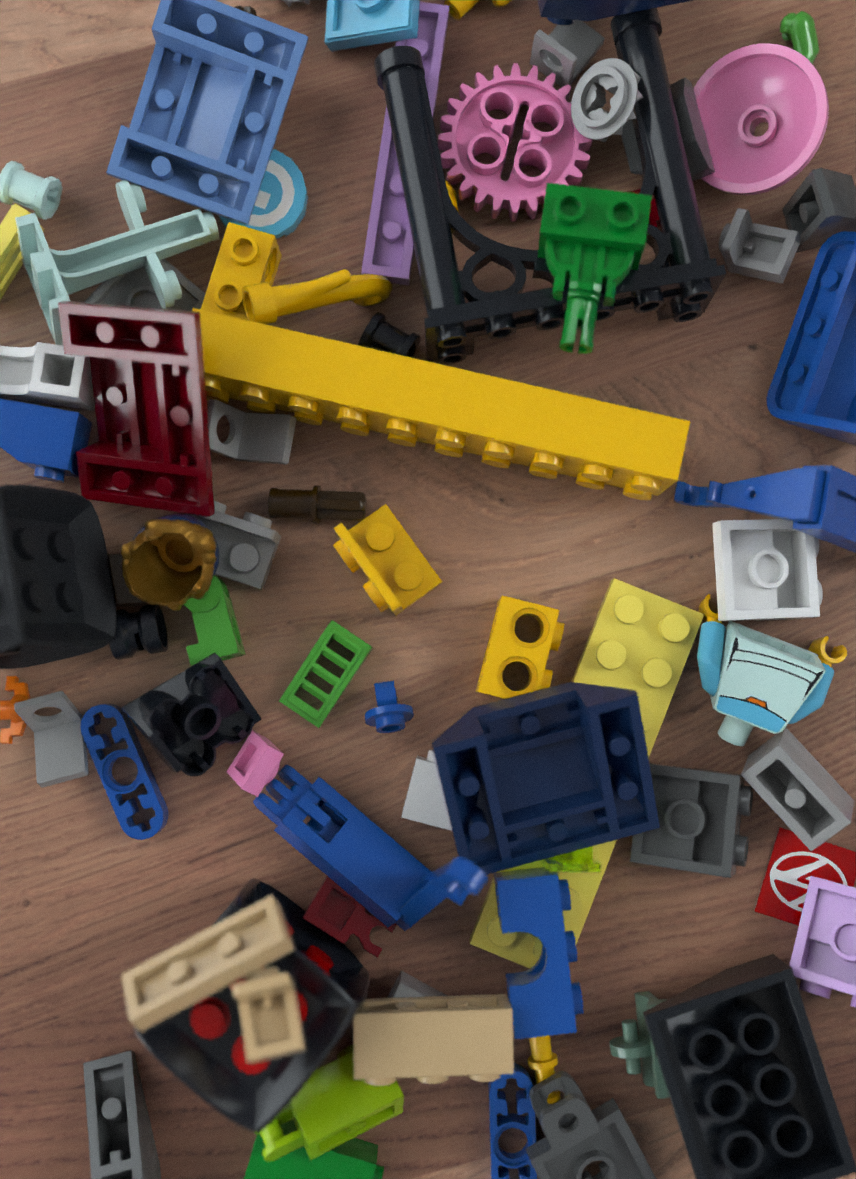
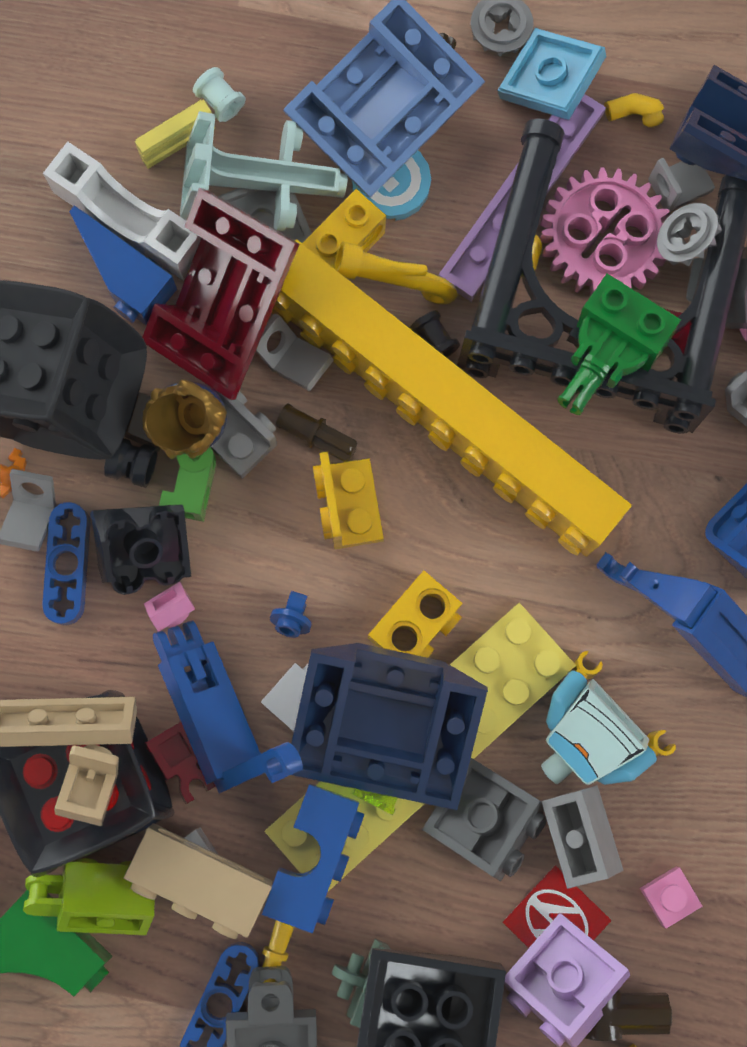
camera: 25 degrees right, 5 degrees down
bright green slope [279,620,373,728] -> none
white plate [712,519,823,621] -> none

